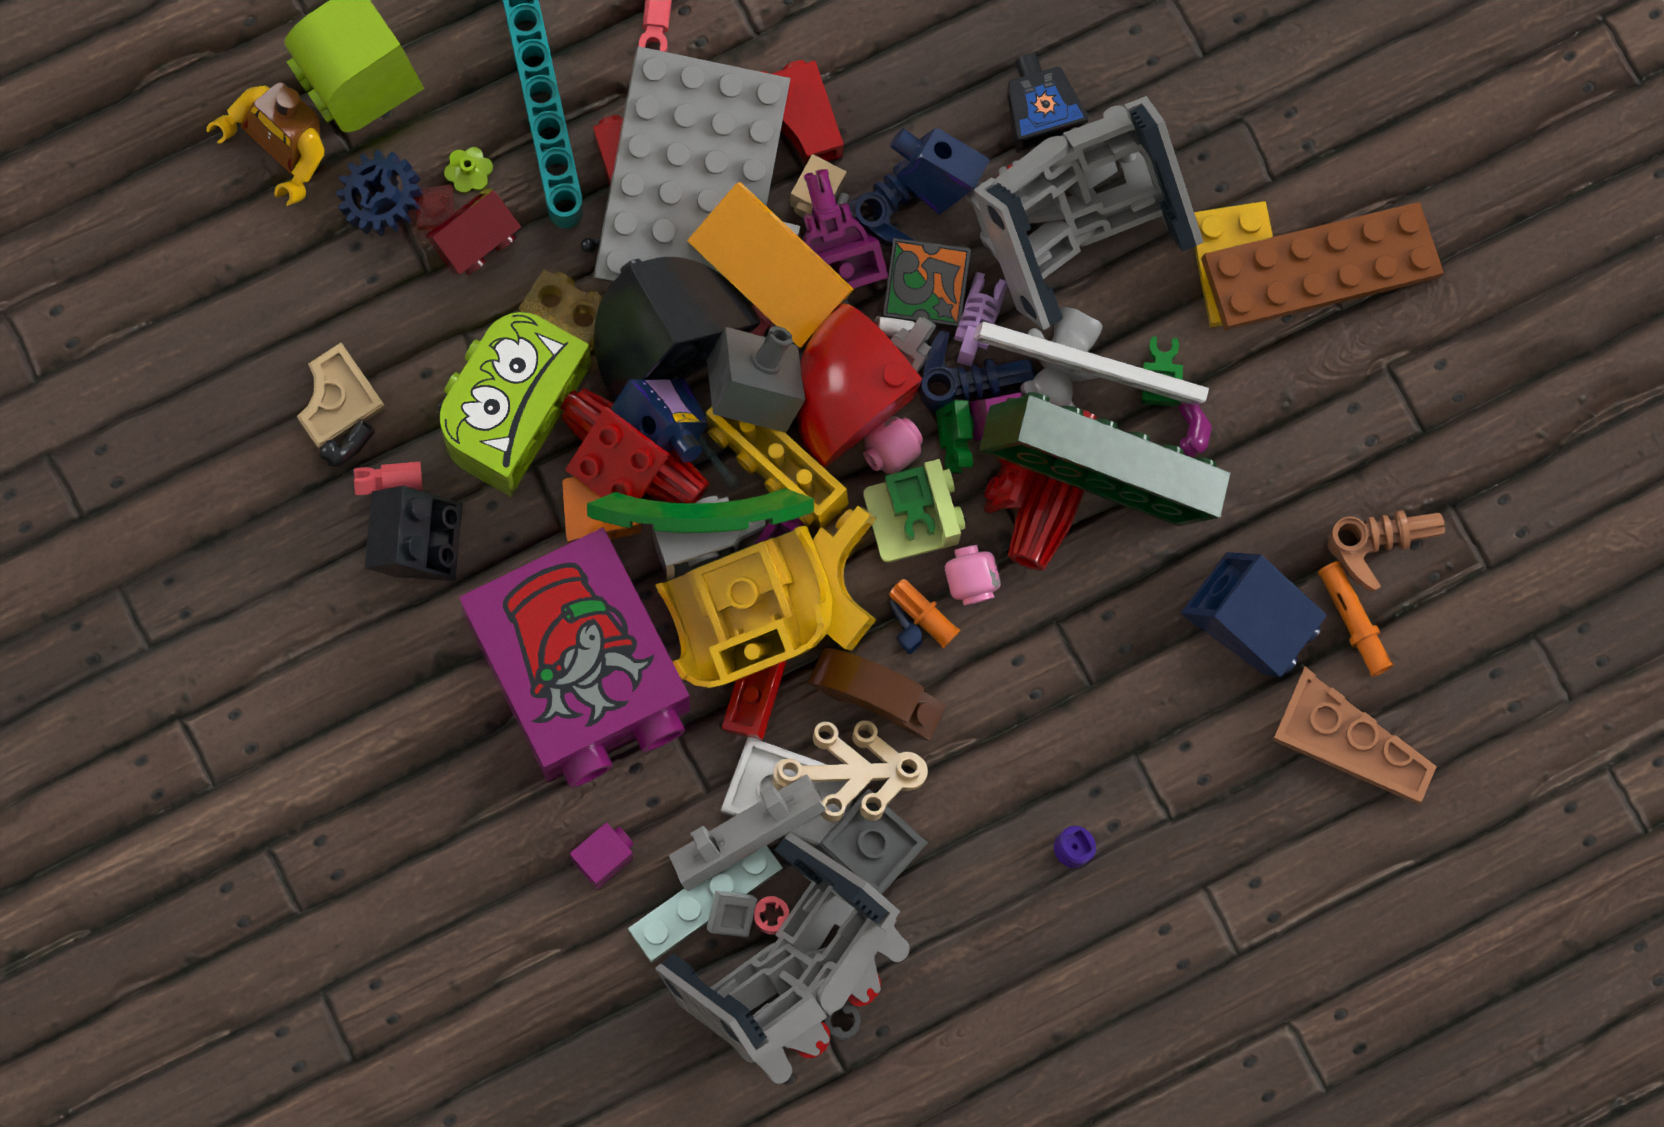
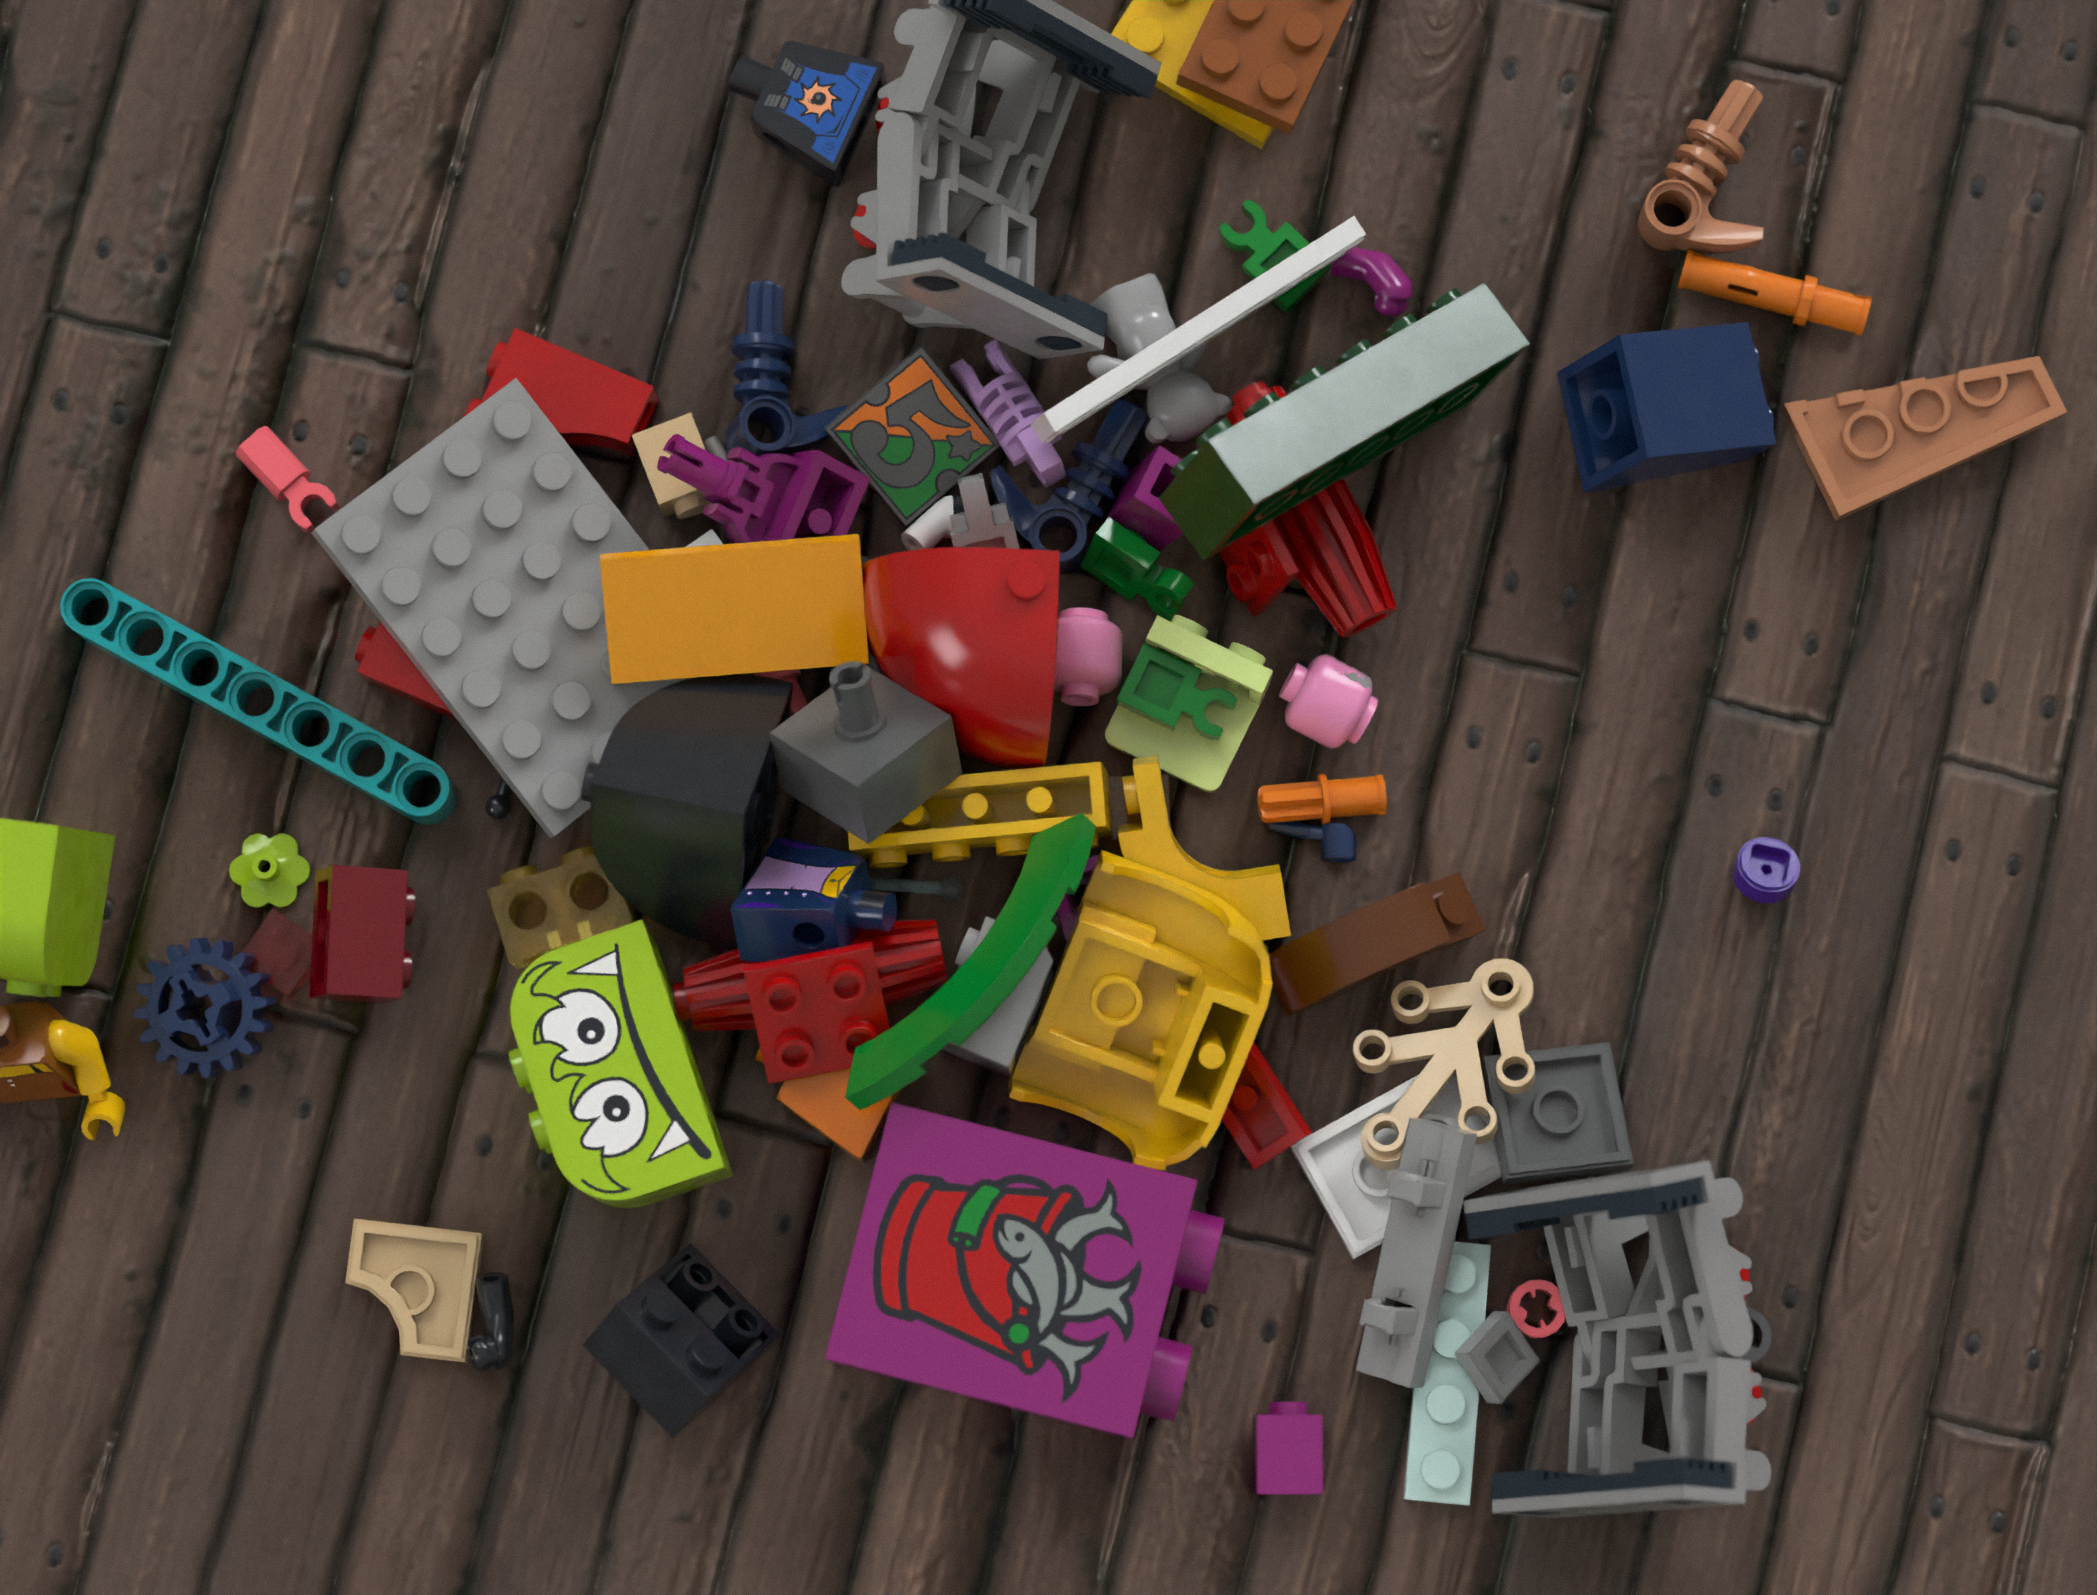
camera: 40 degrees left, 5 degrees up
coral bar [354,462,423,495] -> none
dark blue torso [889,128,990,215] -> none

